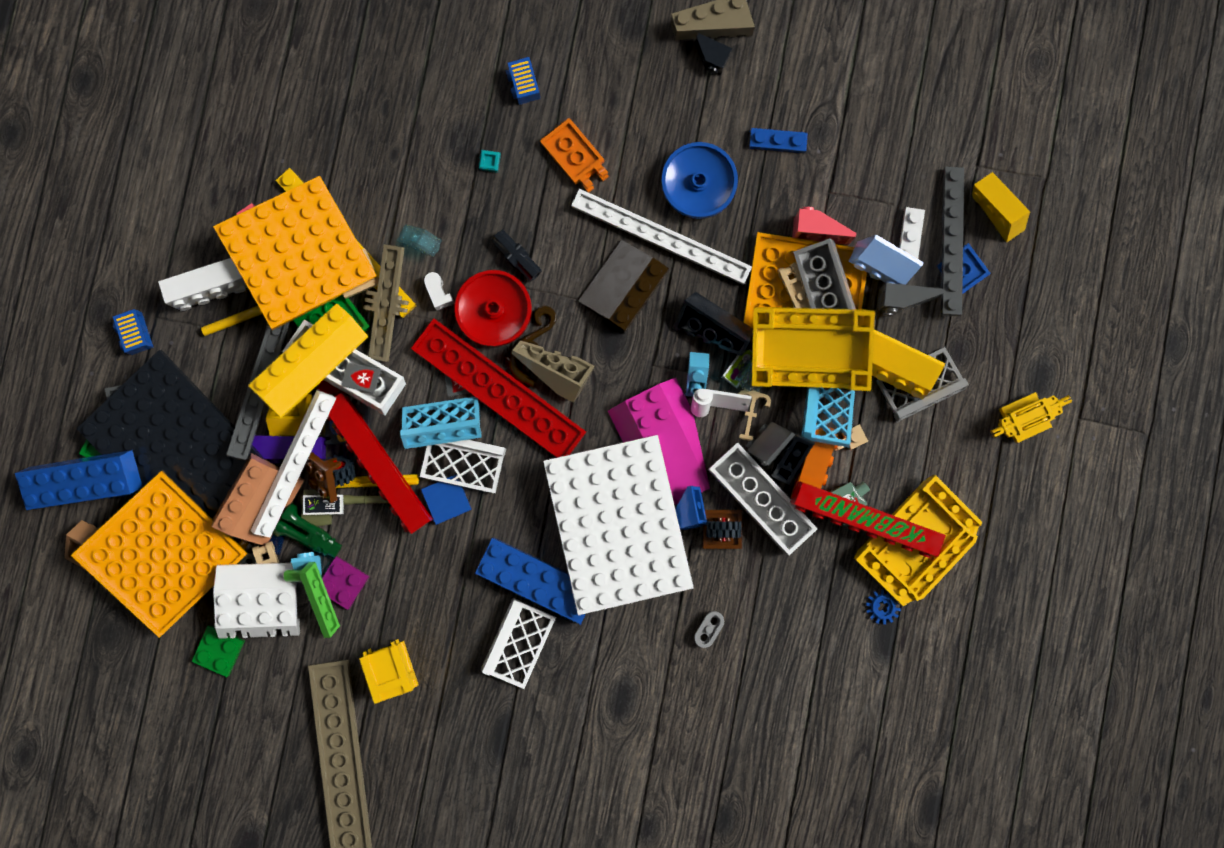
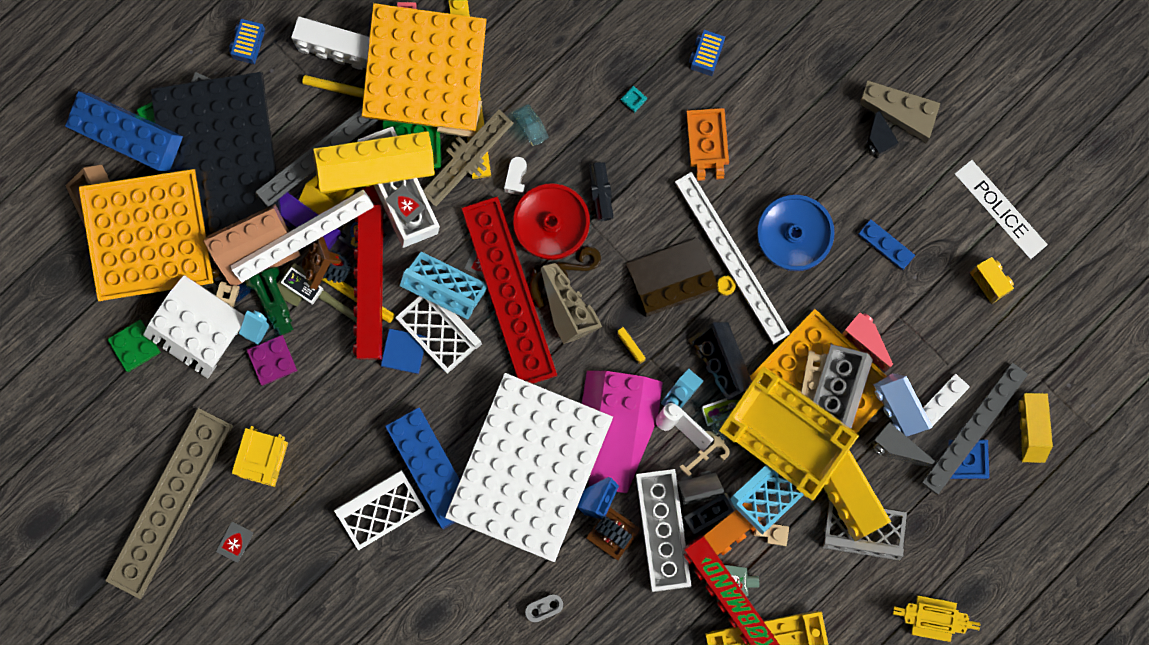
camera: 35 degrees right, 5 degrees down
bright green piece [284,562,340,638] -> none
none -> dark grey sticker [216,522,253,563]
none -> yellow tile [617,327,646,364]
none -> yellow tile [717,276,736,296]
none -> white sticker [955,160,1048,259]
none -> yellow slope [970,257,1014,304]

